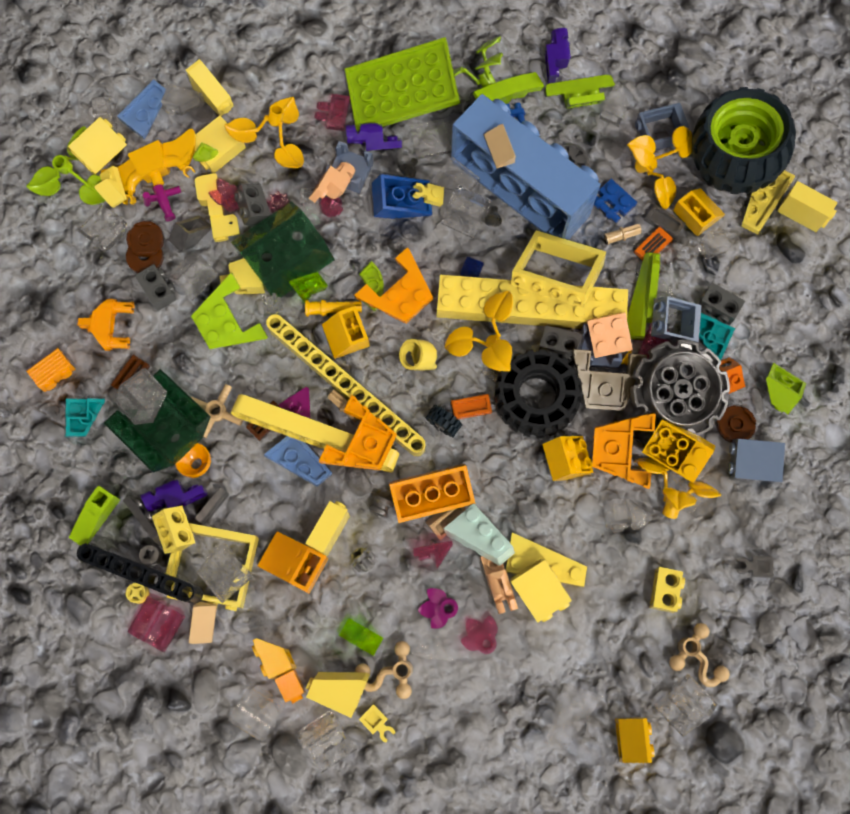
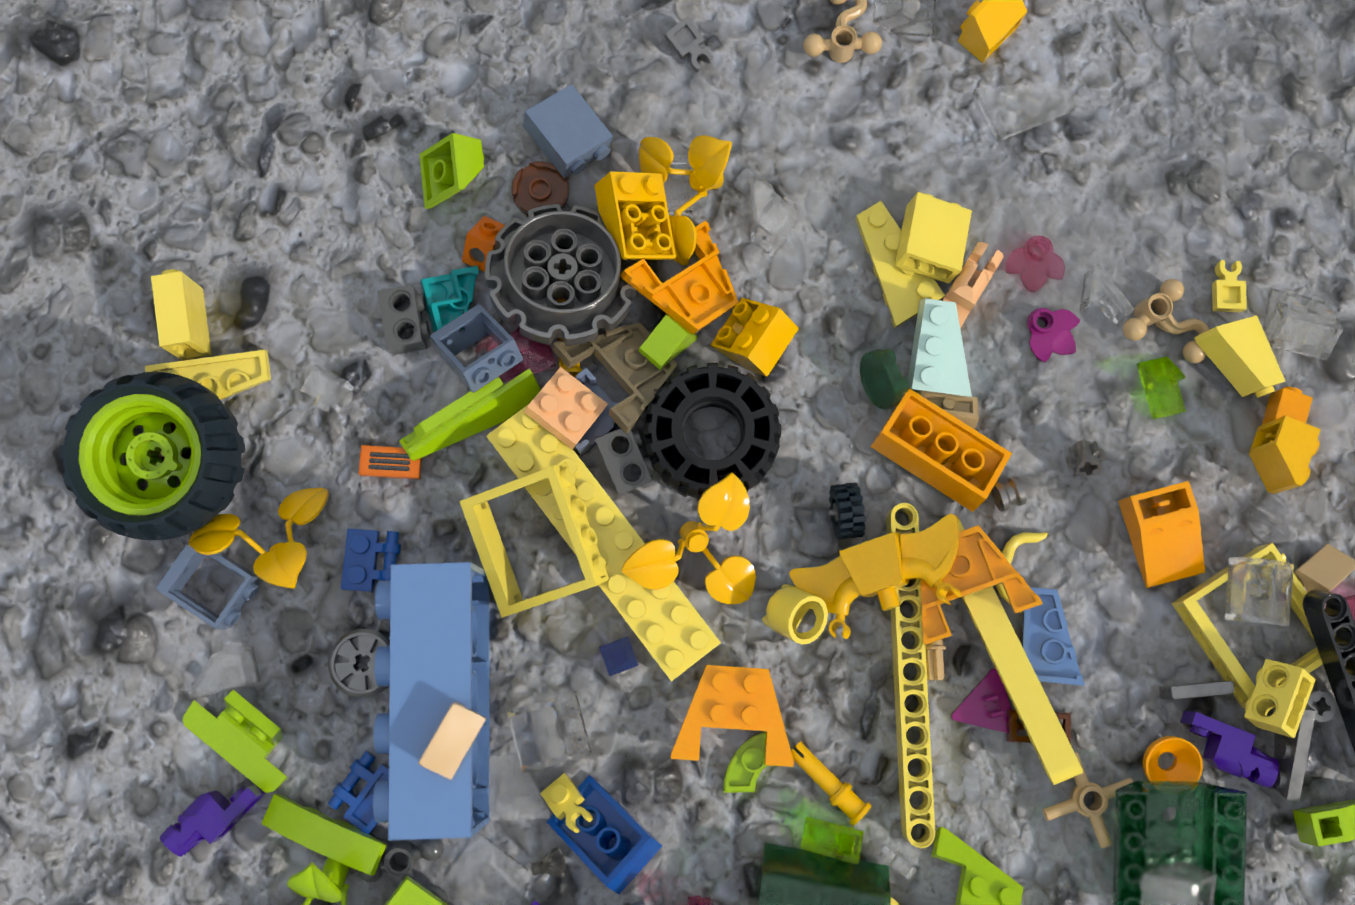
camera: 135 degrees left, 5 degrees up
light yellow brick [305,501,350,556] -> none
yellow slope [322,306,370,359] -> none
clear pink slope [413,541,453,570] -> none
orange tile [451,394,492,420] -> none
clear smoke rock [485,206,502,227] -> none
tan axle [604,223,642,245] -> none
flat silver tile [644,204,686,239] -> none
light yellow brick [649,567,685,613] -> none
yellow slope [673,188,725,237] -> none
none -> lime slope [638,315,699,370]
none -> yellow torso [789,514,961,639]
none -> clear green tile [860,348,909,410]
none -> light yellow animal [995,532,1048,613]

